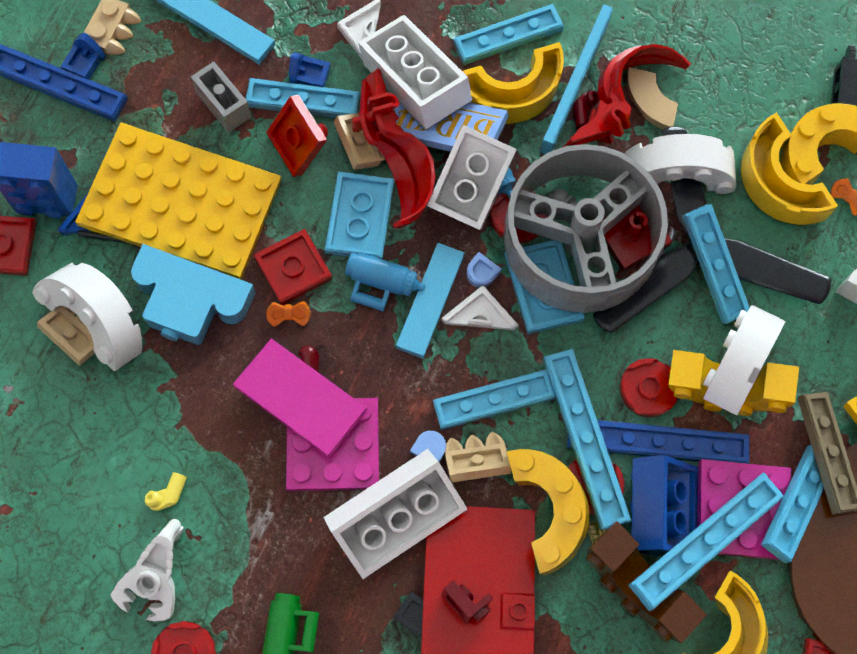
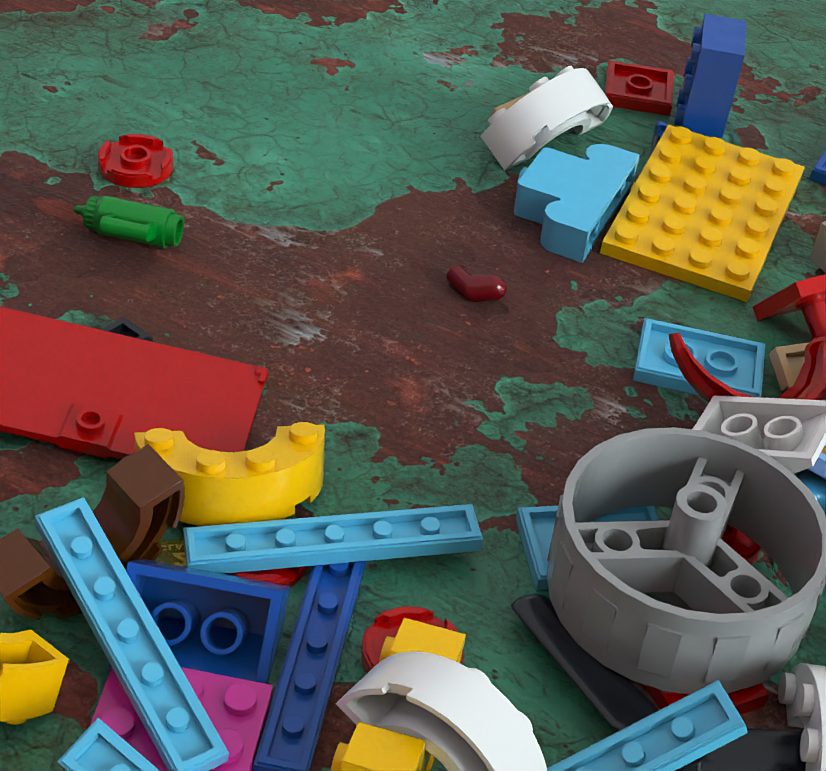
camera: 95 degrees right, 30 degrees down
white animal [111,519,184,621] -> none
light yellow arm [144,472,187,511] -> none
dark pink tile [233,338,367,458] -> none
red tile [253,229,333,305] -> none
orange piece [266,301,311,327] -> none
dark pink plate [286,398,379,491] -> none
white slope [323,449,467,579] -> none
dark azure piece [345,252,425,312] -> none
medium azure tile [396,243,465,359] -> none
light blue tile [410,431,446,462] -> none
medium azure tile [433,369,556,430] -> none
white tile [441,285,518,330] -> none
dark red bracket [441,580,493,624] -> none
tan plate [445,432,511,483] -> none

